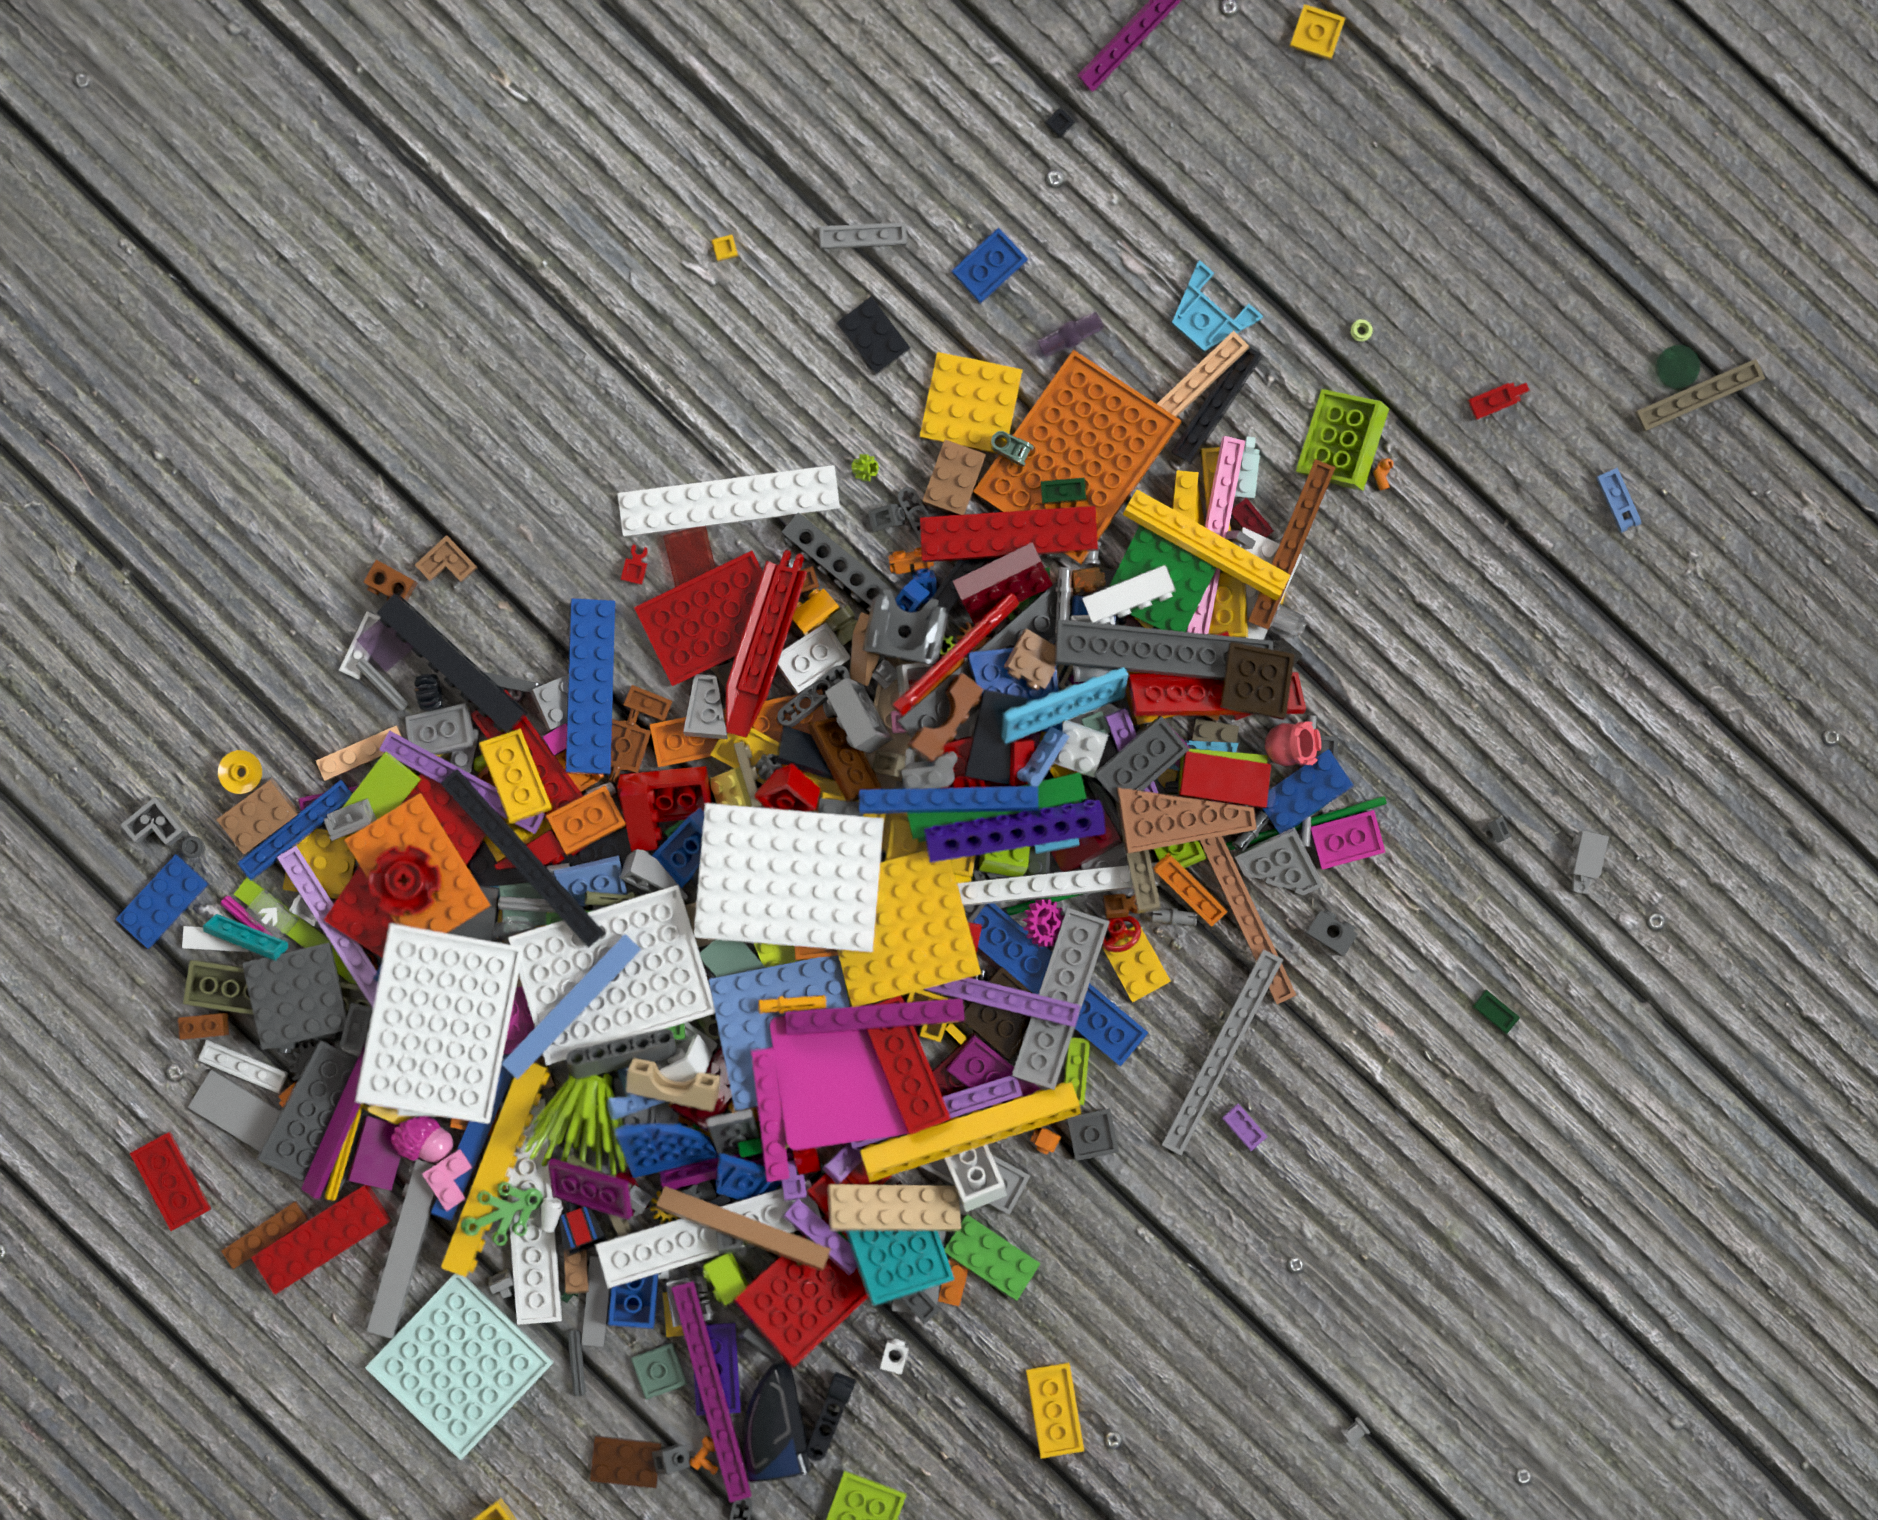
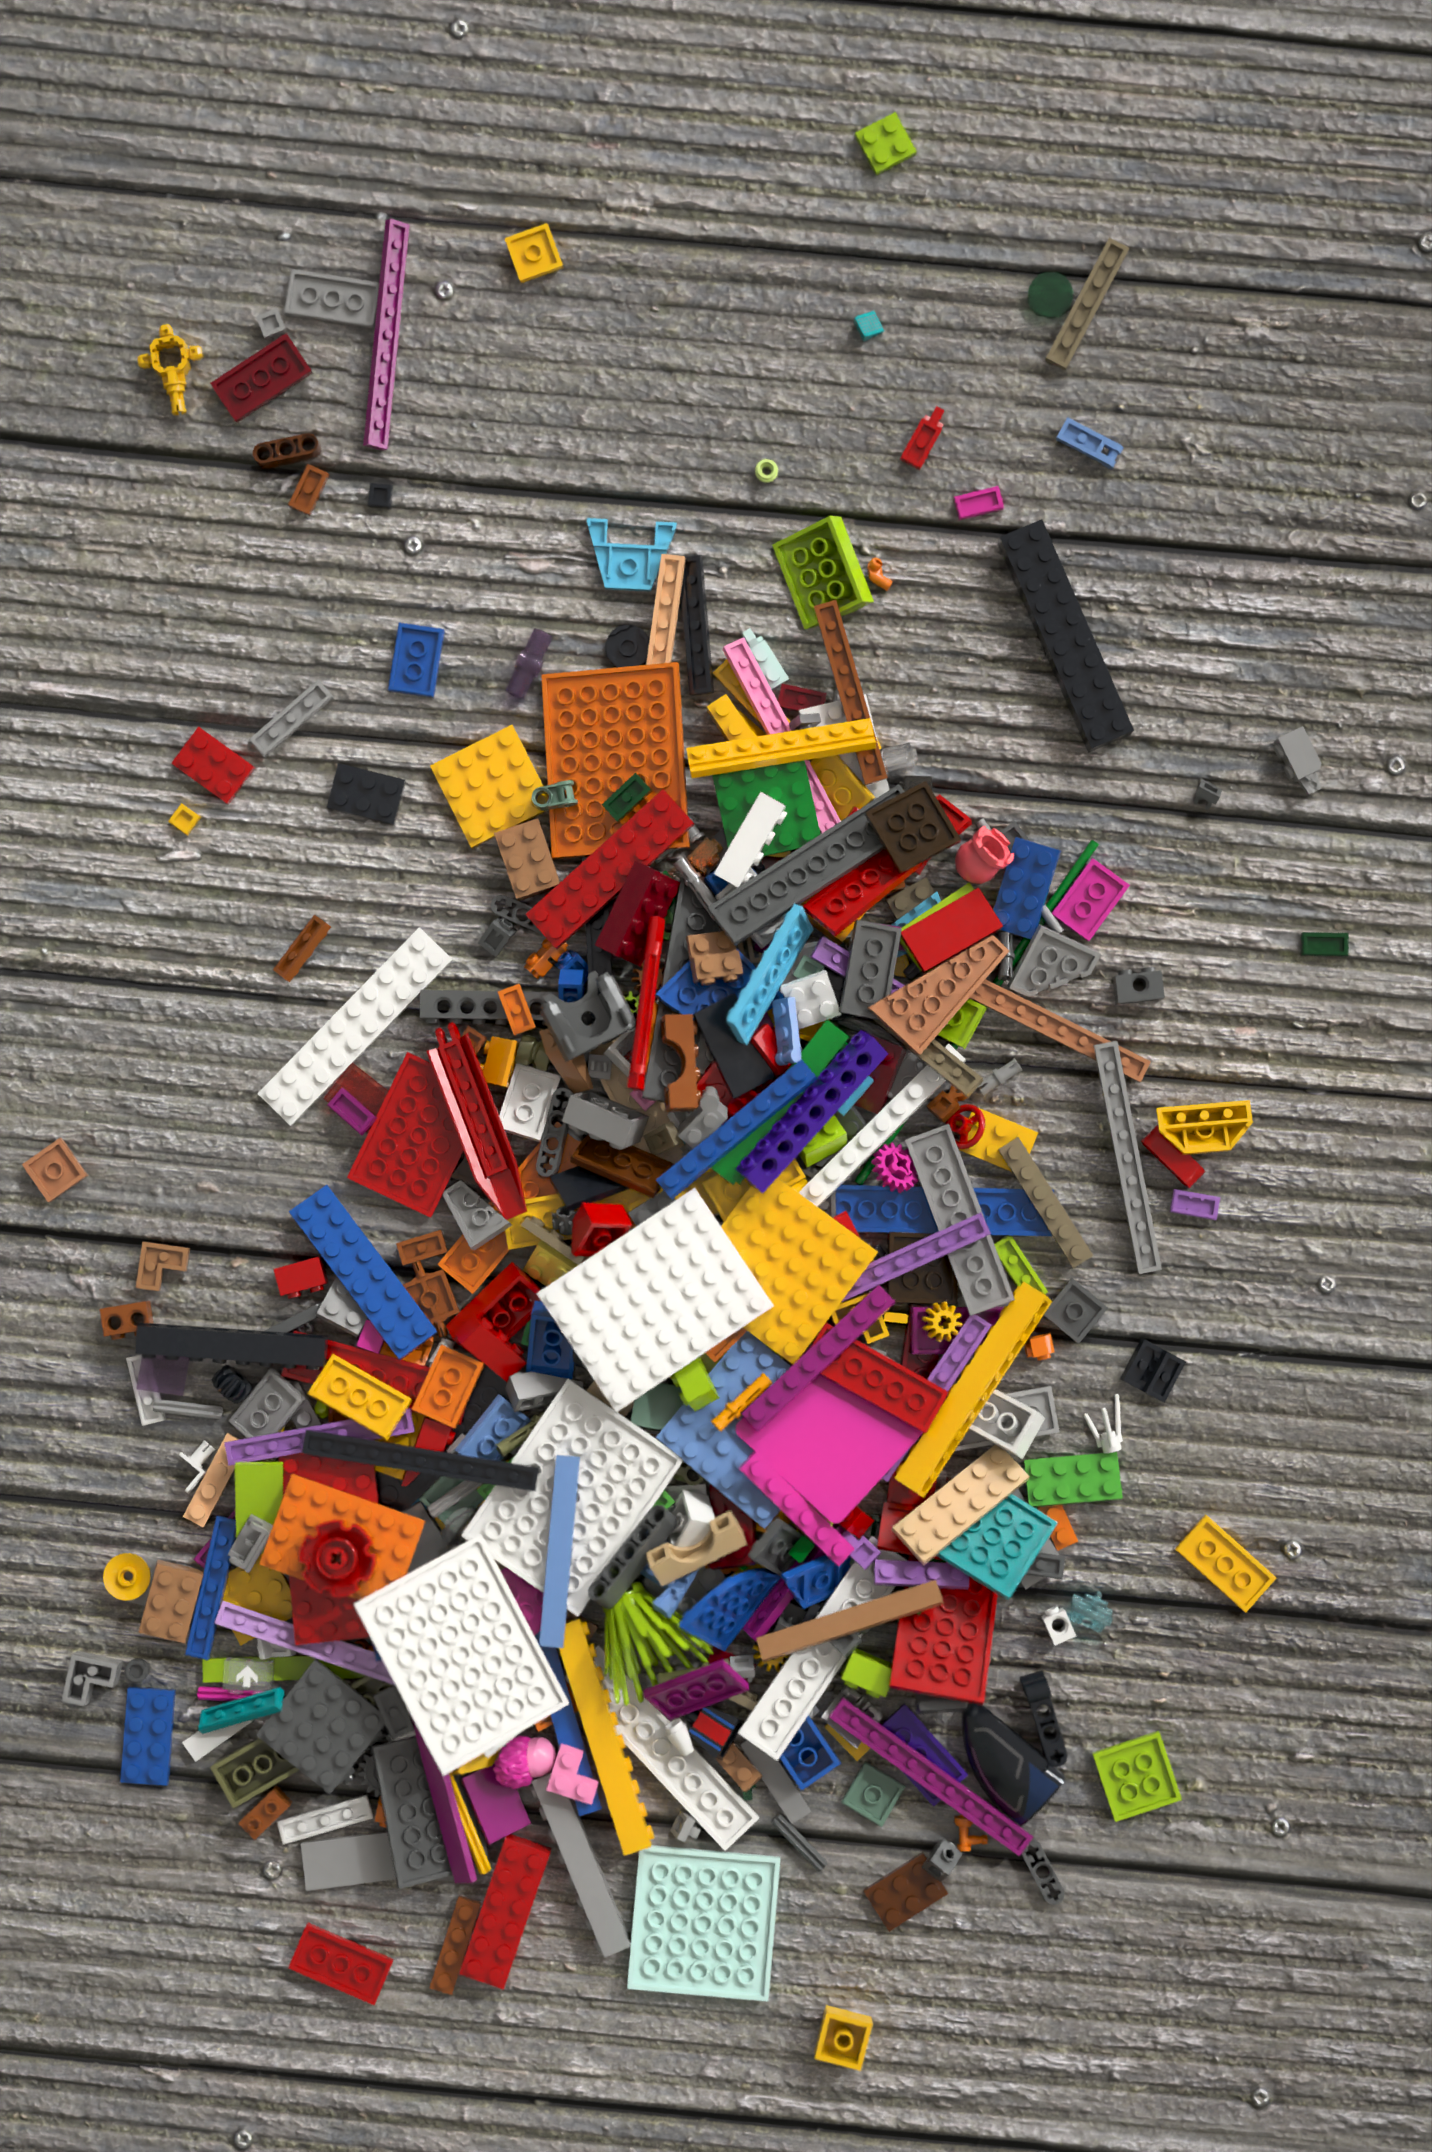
camera: 30 degrees left, 0 degrees up
bright green plant [460,1181,543,1245] -> none
red plate [621,544,648,585] -> none
medium lavender plate [822,1142,863,1184] -> none
lime gear [851,454,879,481] -> none
orange plate [1153,853,1227,927] -> none
none -> nougat plate [22,1138,88,1203]
none -> red plate [171,726,255,805]
none -> white bracket [179,1440,215,1494]
none -> reddish brown beam [253,433,321,469]
none -> dark orange plate [273,914,331,982]
none -> red brick [273,1256,329,1299]
none -> dark orange plate [288,464,330,516]
none -> magenta tile [327,1088,377,1136]
none -> orange plate [498,984,536,1036]
none -> black tile [605,624,650,668]
none -> lime brick [671,1356,720,1411]
none -> teal slope [854,311,884,342]
none -> lime plate [855,112,917,175]
none -> yellow gear [922,1302,962,1342]
none -> dark pink tile [953,486,1004,521]
none -> black brick [997,519,1134,753]
none -> dark tan plate [998,1137,1094,1268]
none -> clear light blue hips [1069,1591,1113,1633]
none -> white plant [1084,1394,1123,1453]
none -> black slope [1120,1338,1186,1403]
none -> red beam [1141,1125,1206,1188]
none -> yellow wedge [1156,1100,1253,1155]

